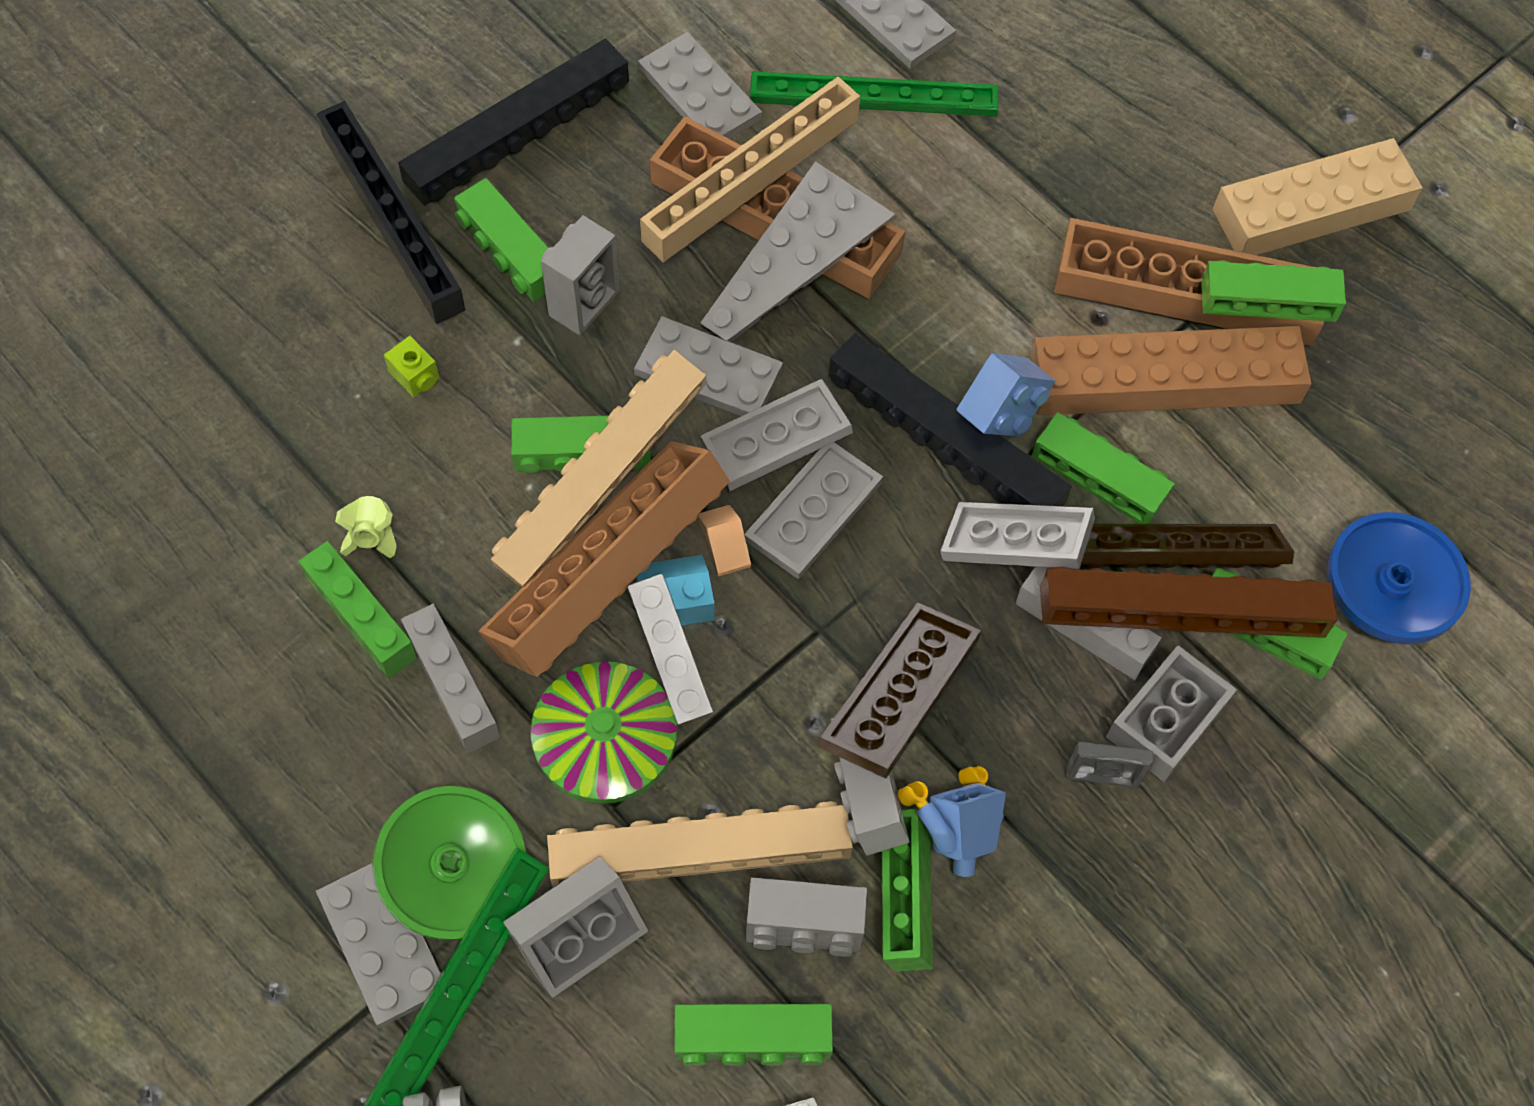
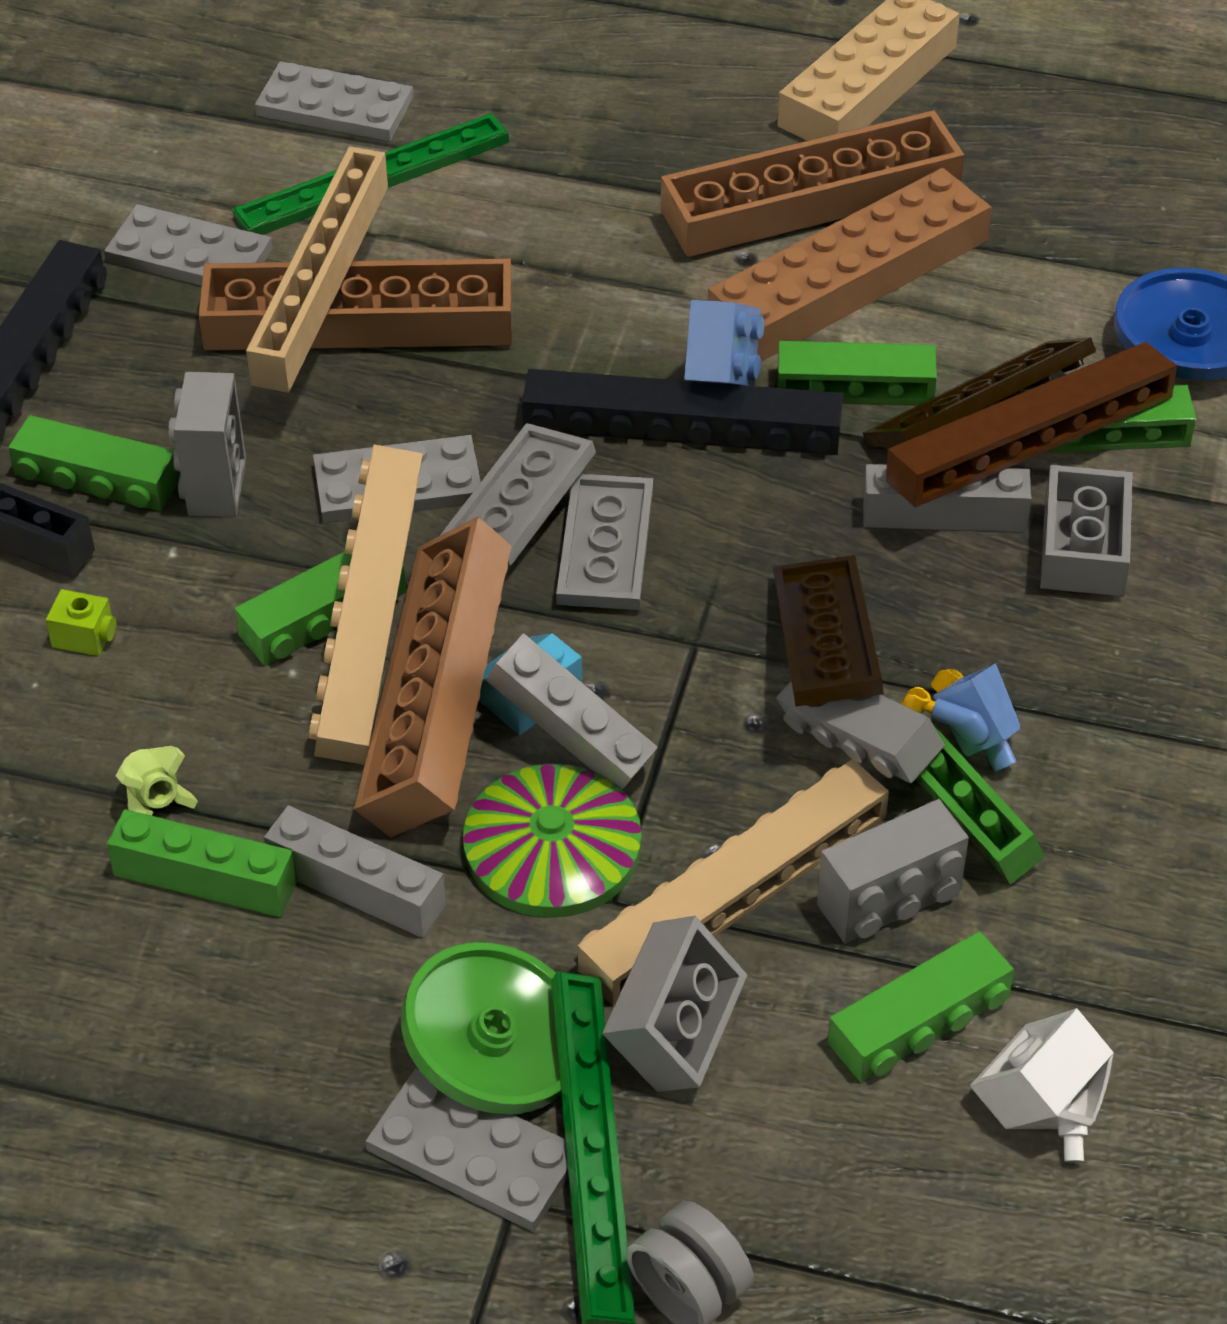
camera: 30 degrees left, 15 degrees down
light nougat slope [697,505,751,577] -> none
light grey wing [701,161,897,342] -> none
light grey plate [940,502,1095,569] -> none
dark grey plate [1066,742,1153,788] -> none
bright green brick [1201,260,1346,322] -> none

